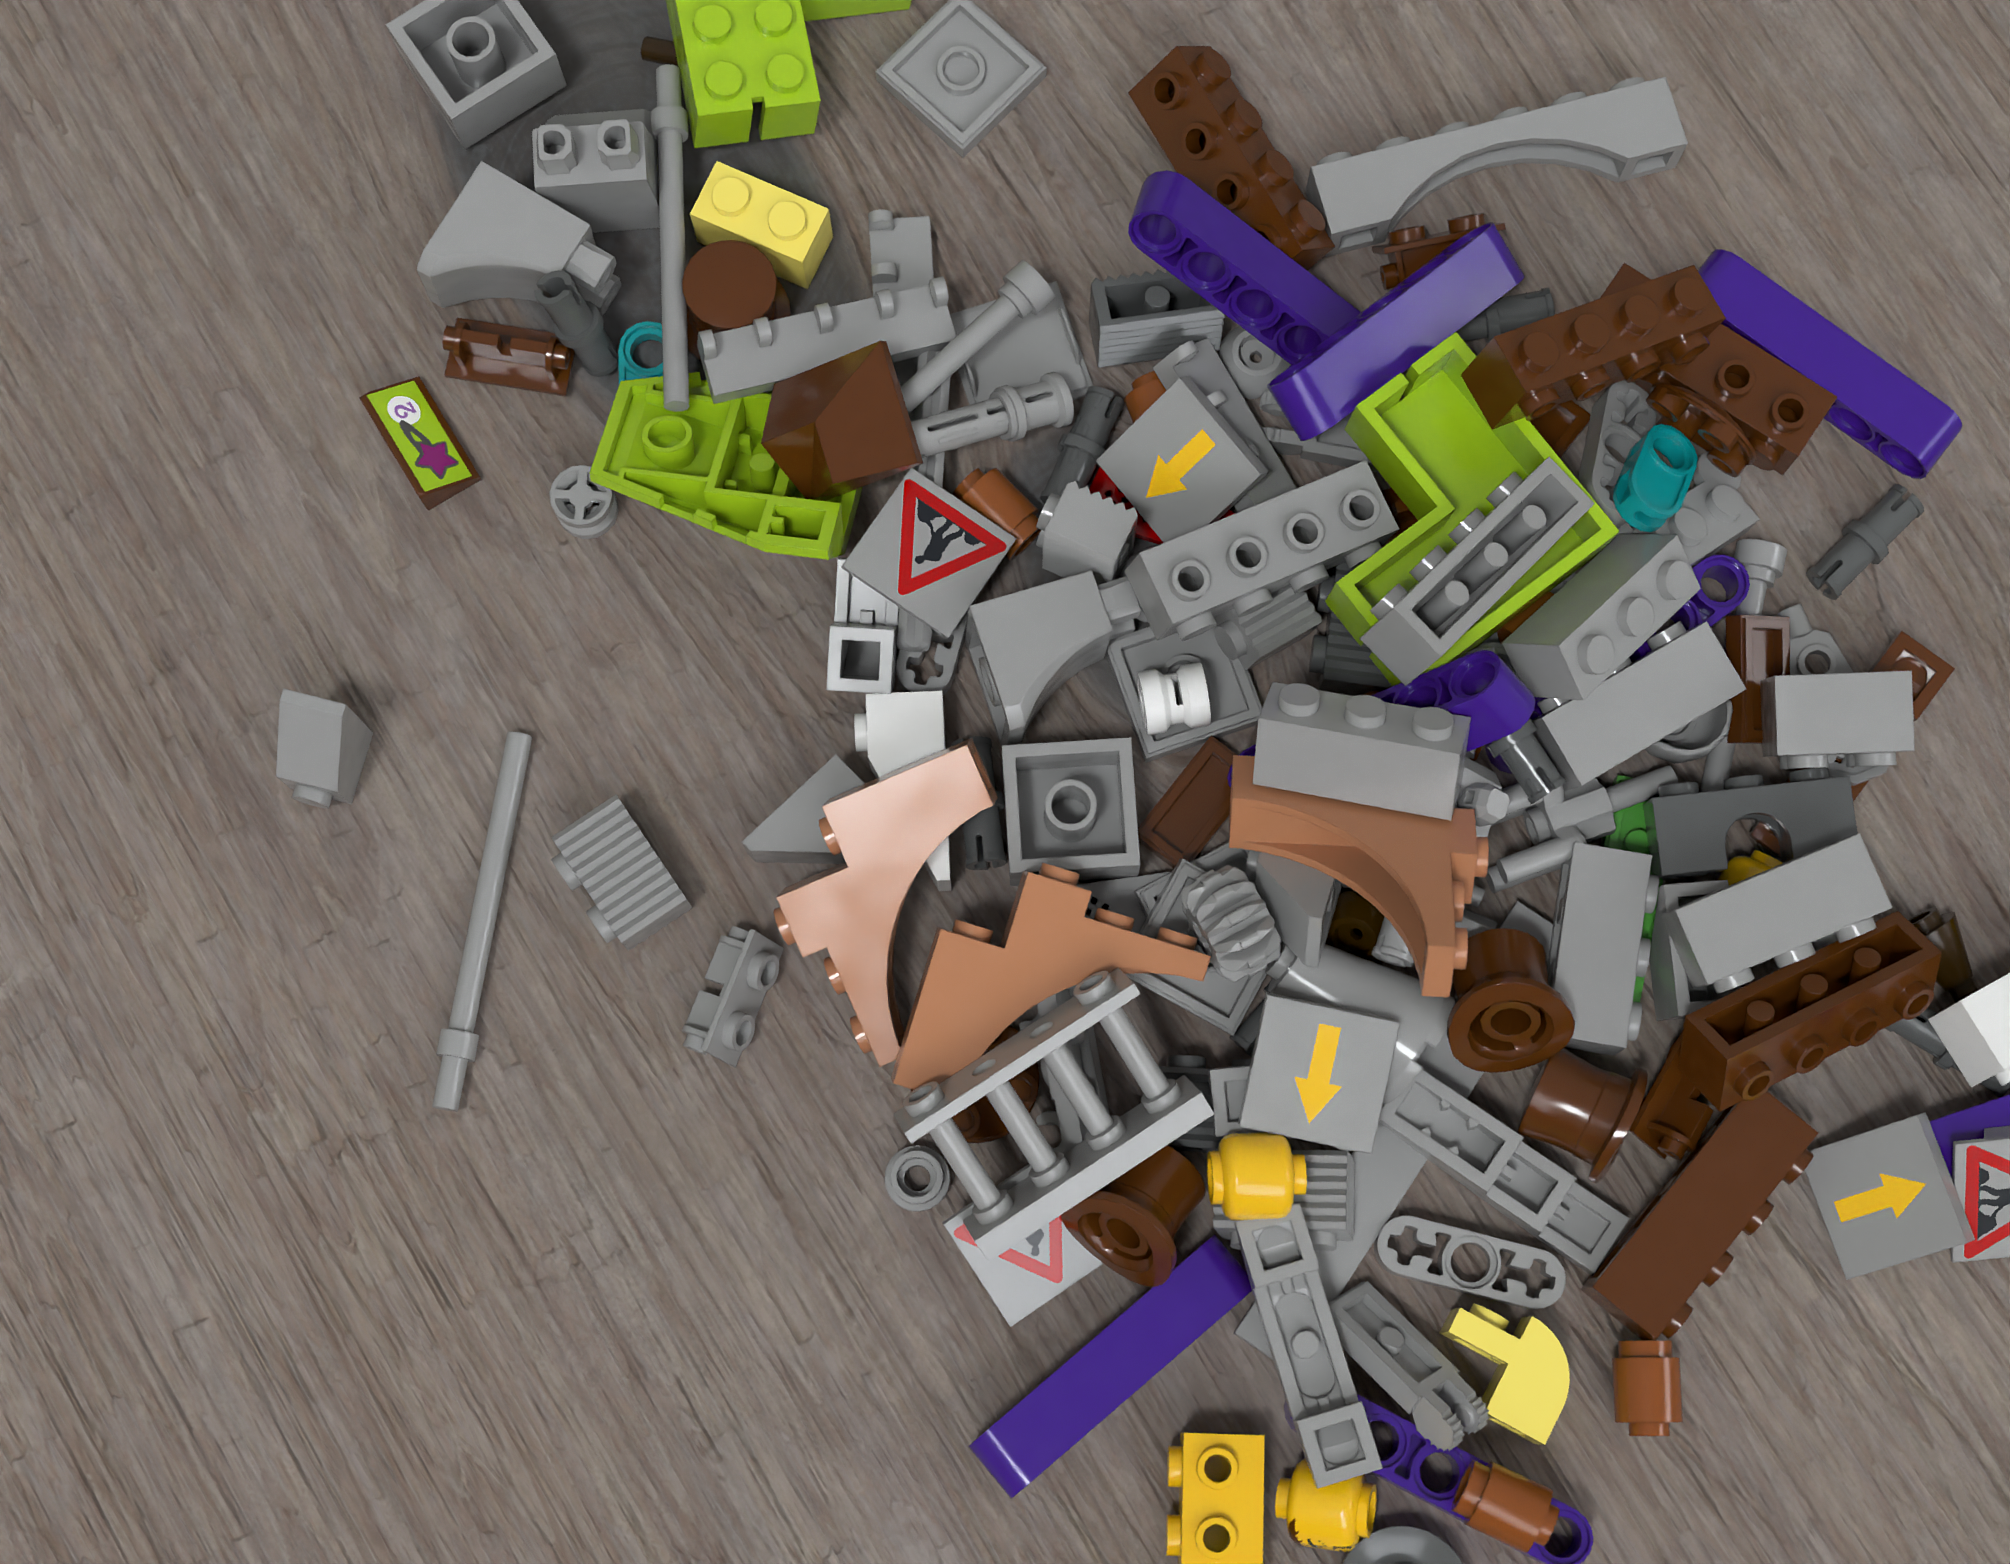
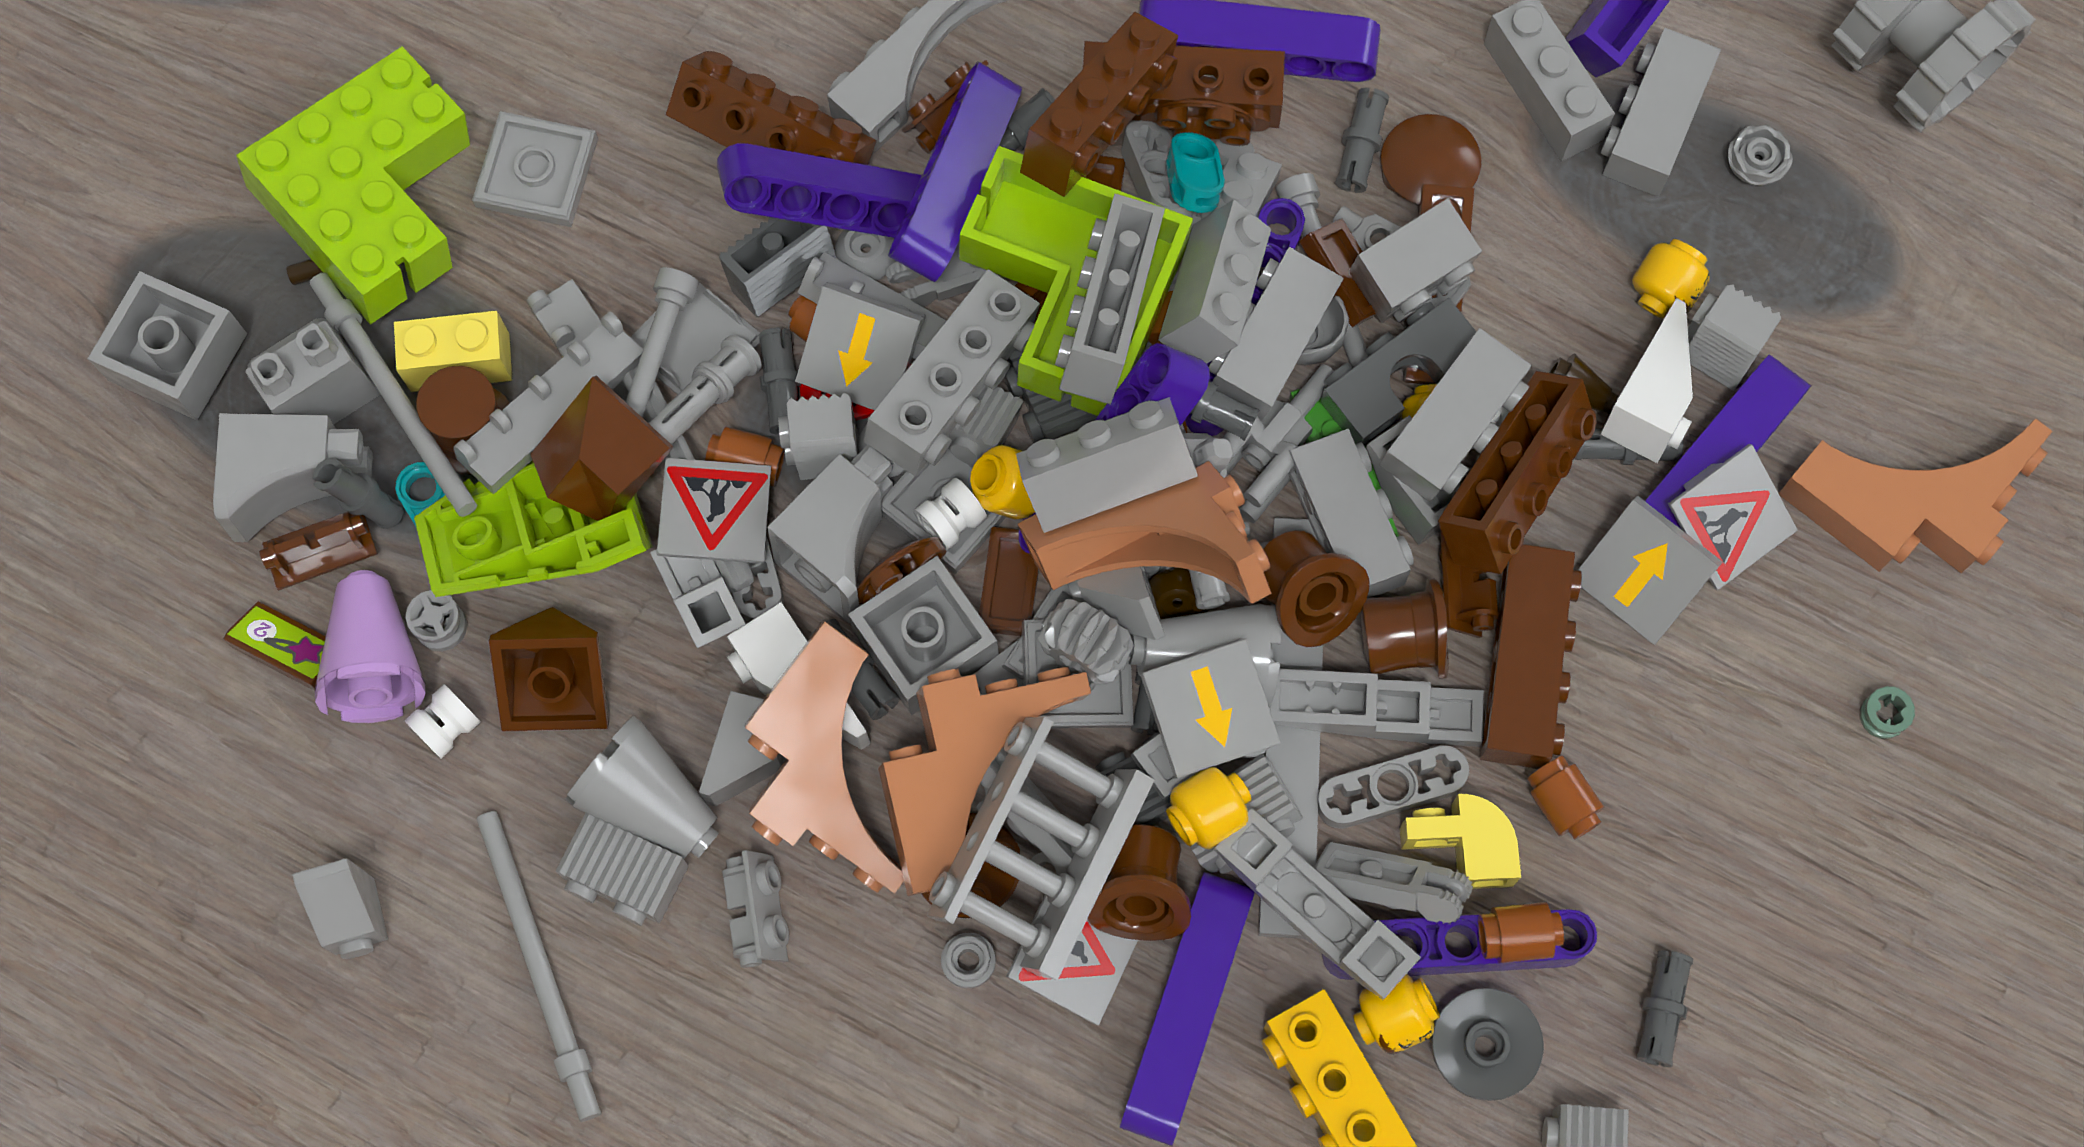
camera: 30 degrees left, 5 degrees down
none -> lavender cone [315,570,426,723]
none -> white wheel [404,684,480,759]
none -> reddish brown slope [489,607,609,731]
none -> light grey cone [565,716,719,859]
none -> reddish brown dish [857,537,946,605]
none -> yellow head [970,445,1035,520]
none -> reddish brown dish [1381,114,1481,205]

